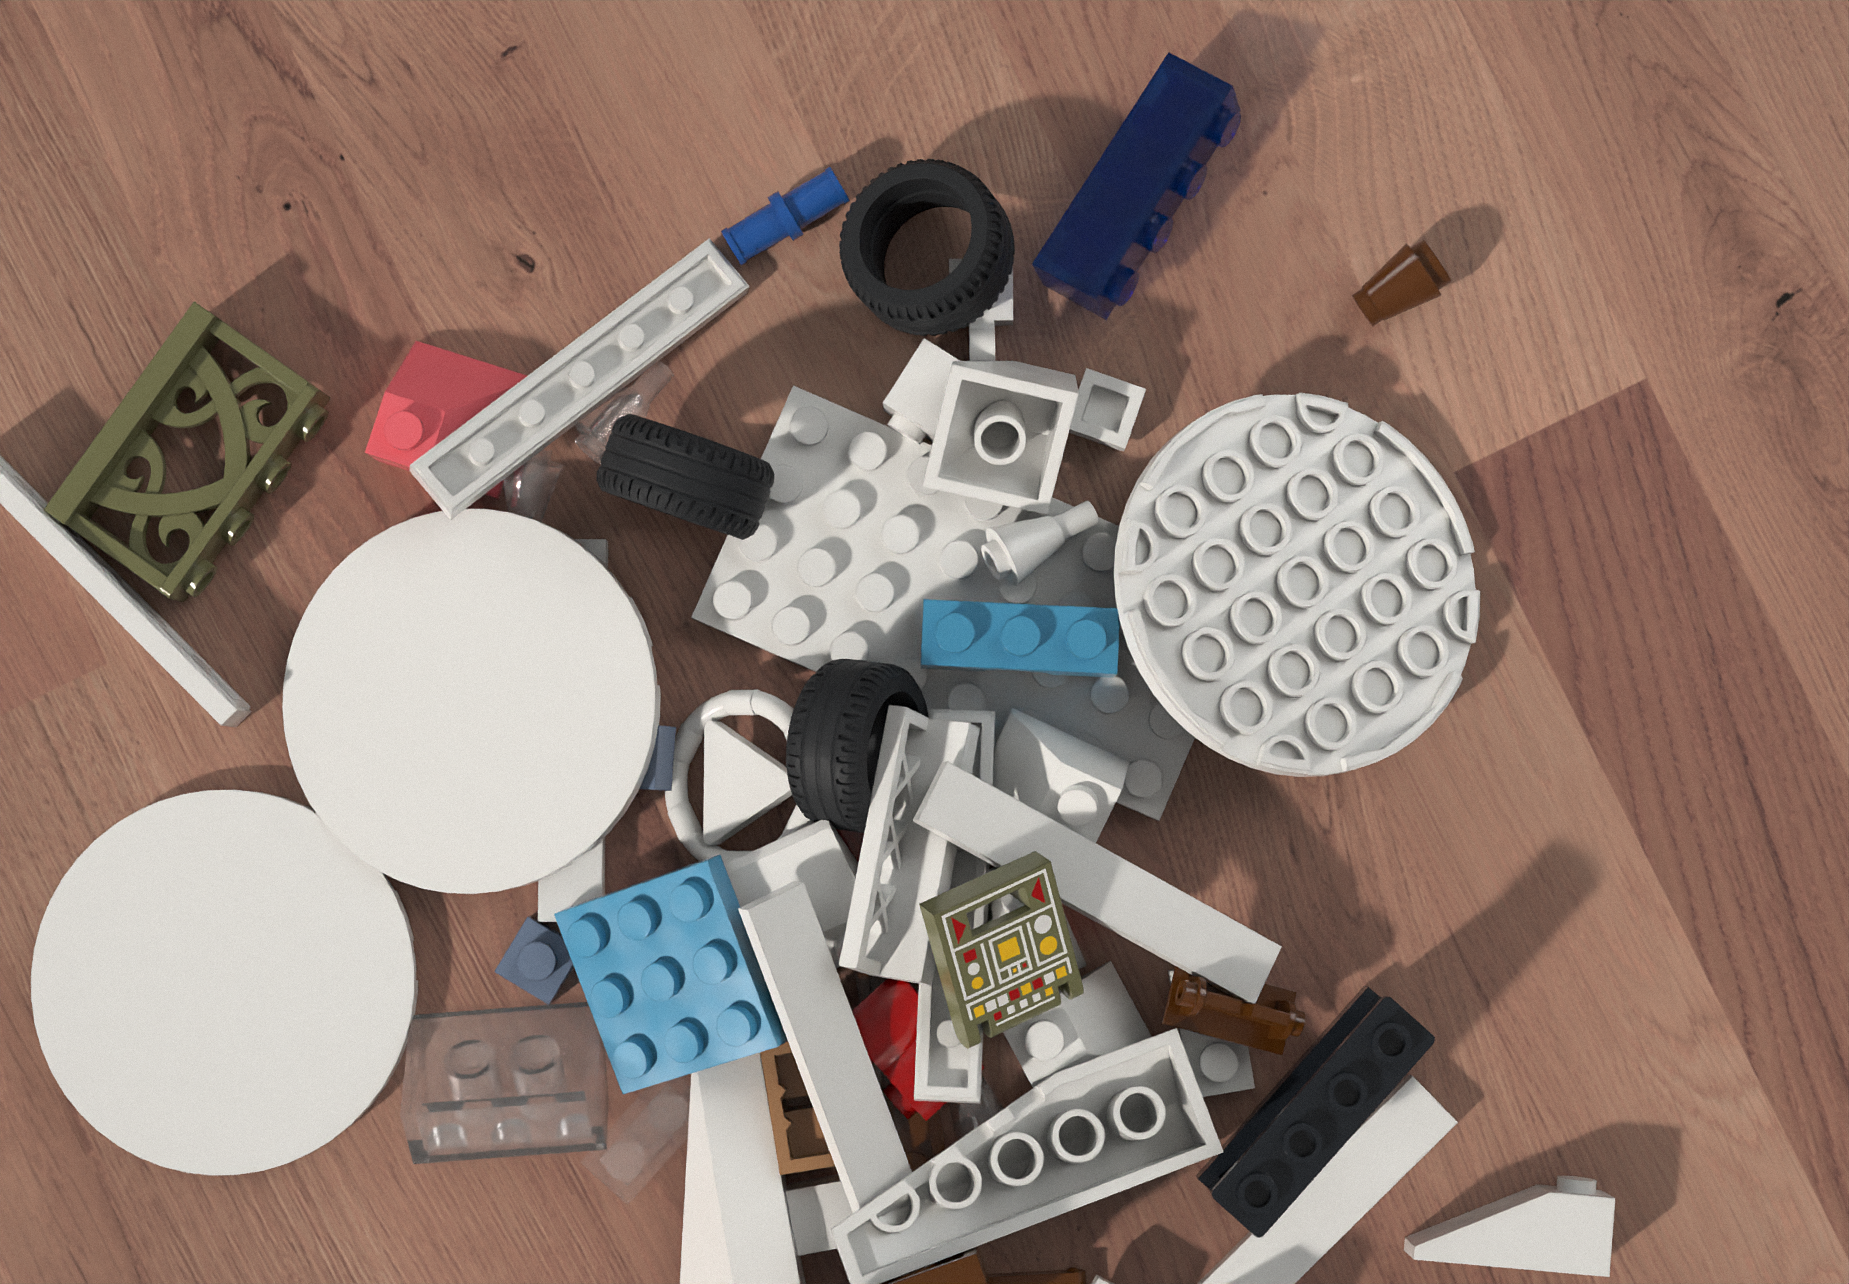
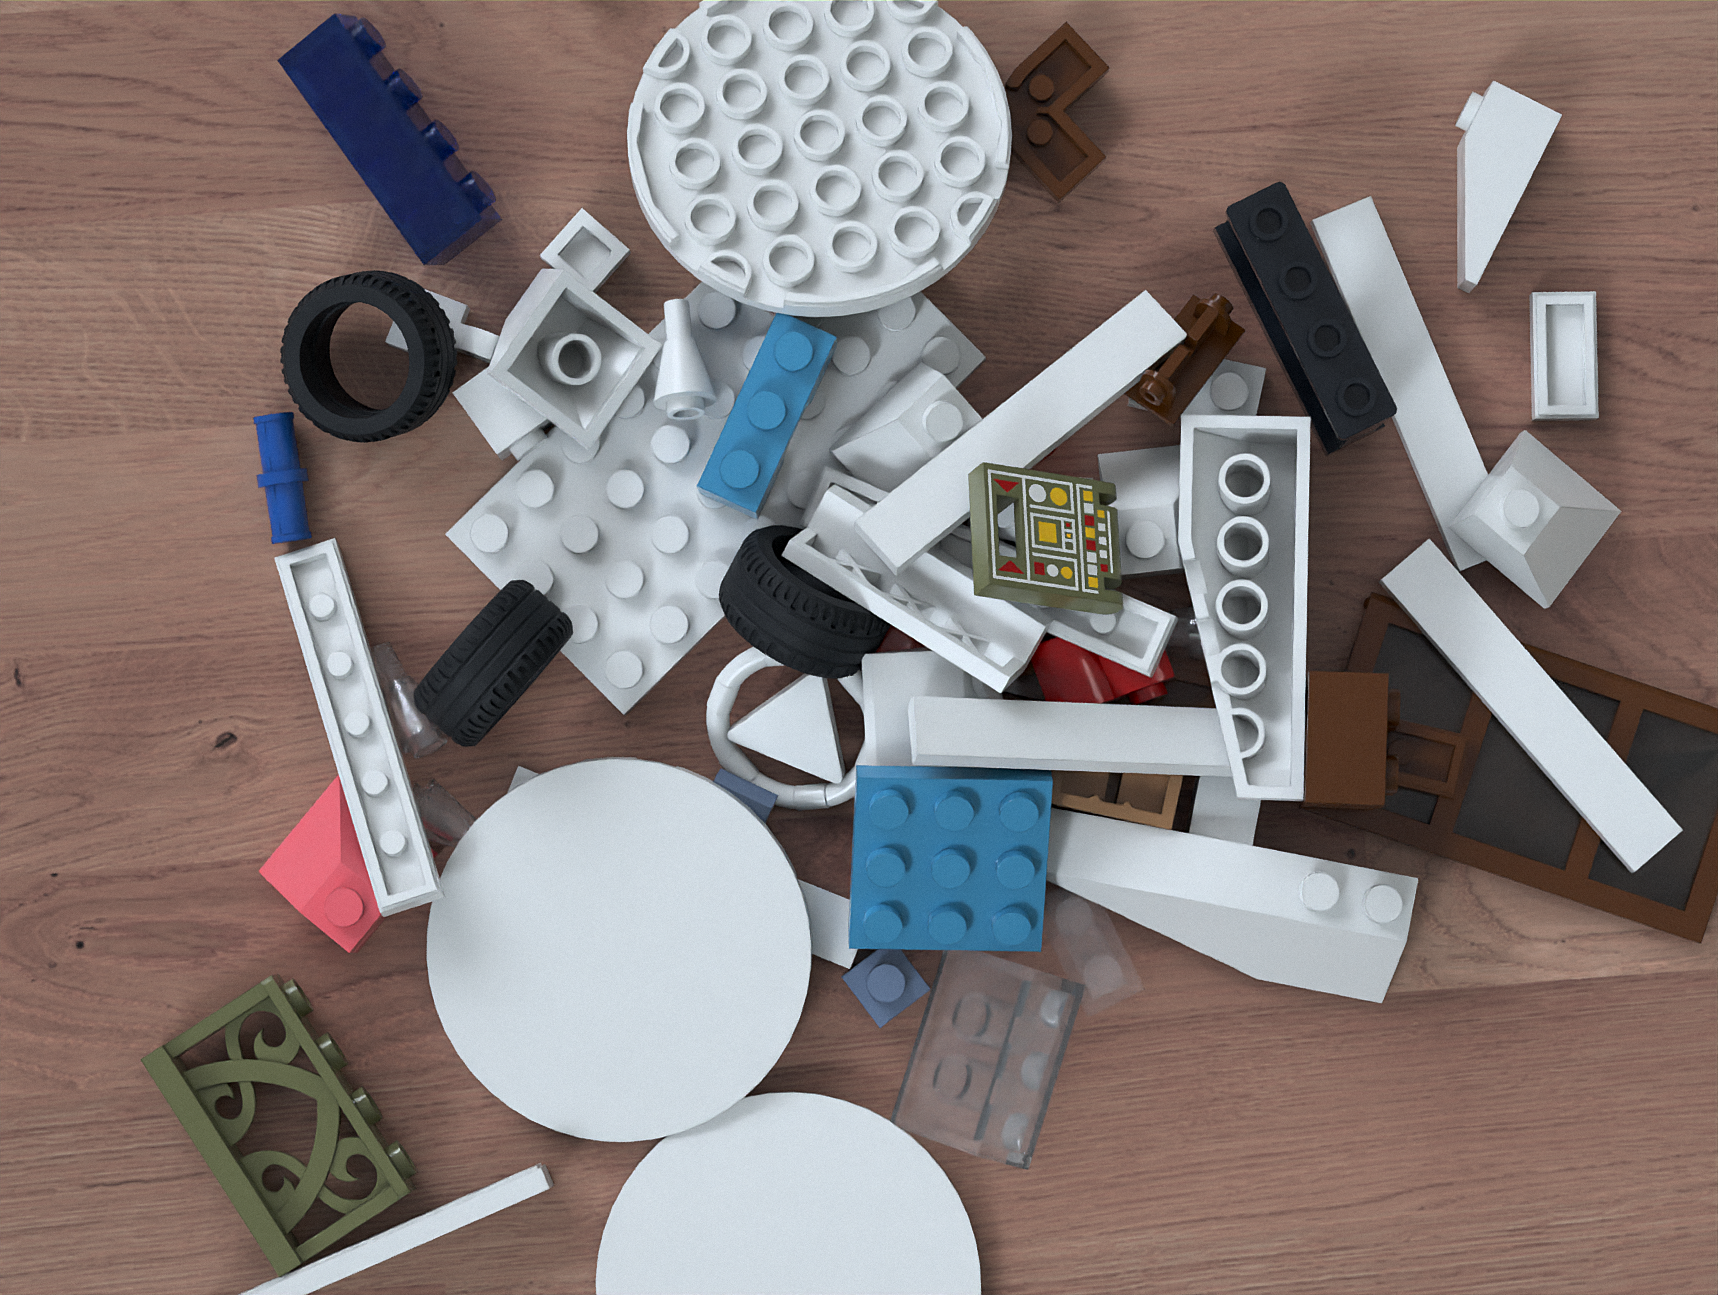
camera: 70 degrees left, 0 degrees up
none -> reddish brown plate [1004,21,1110,203]

